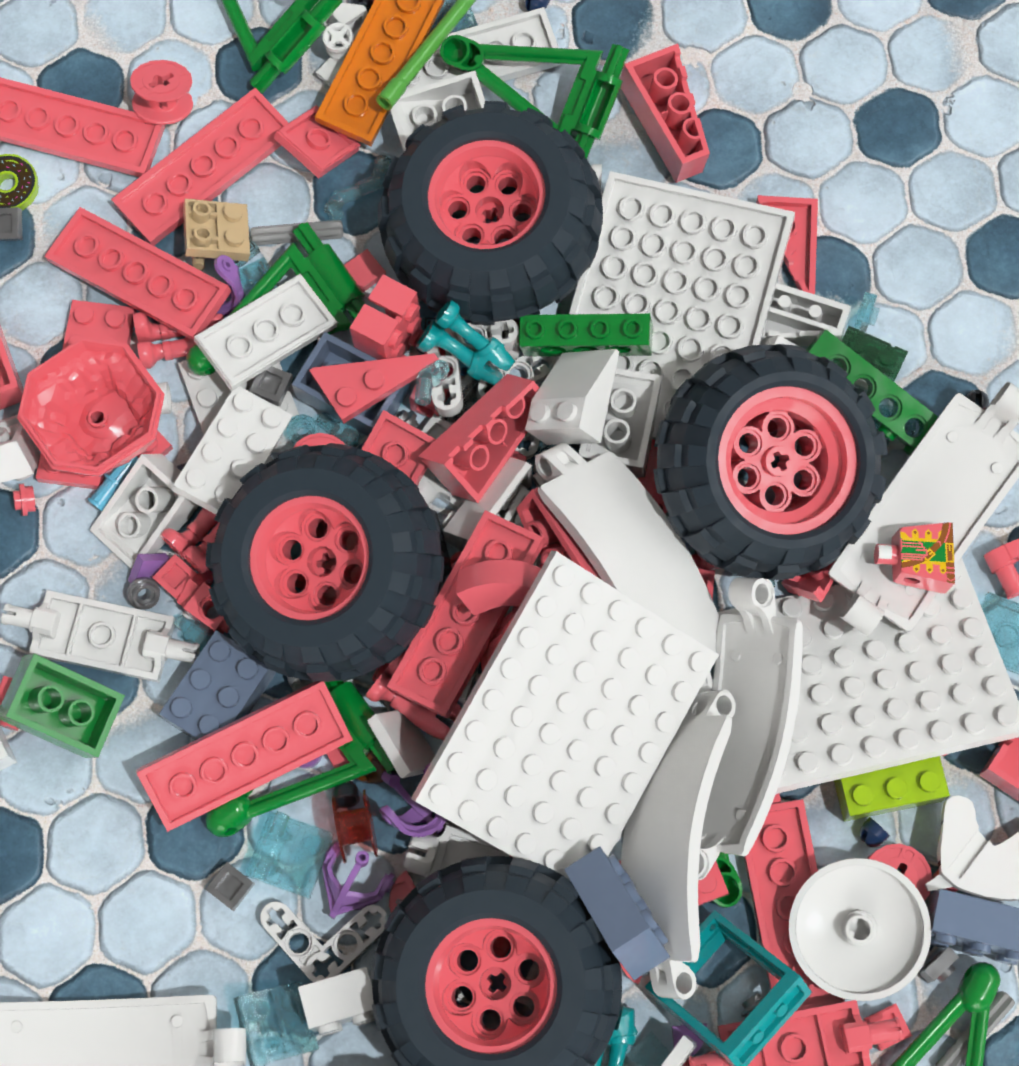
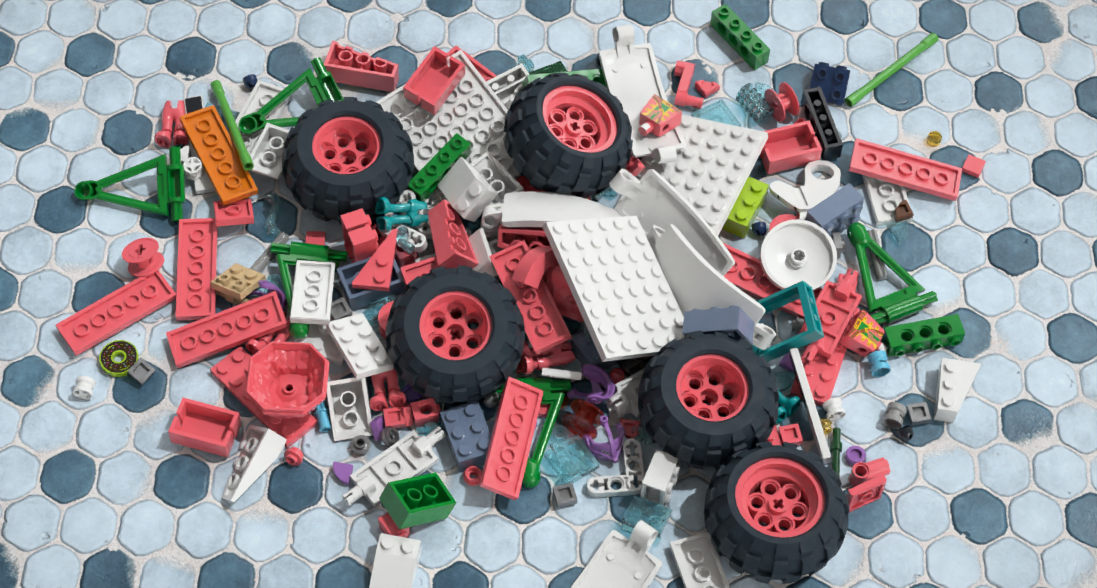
camera: 55 degrees left, 15 degrees down
none -> medium lavender tile [333,462,354,486]
none -> flat silver plate [351,435,371,455]
none -> coral piece [403,46,466,115]
none -> coral plate [463,466,482,486]
none -> clear light blue plate [550,425,569,445]

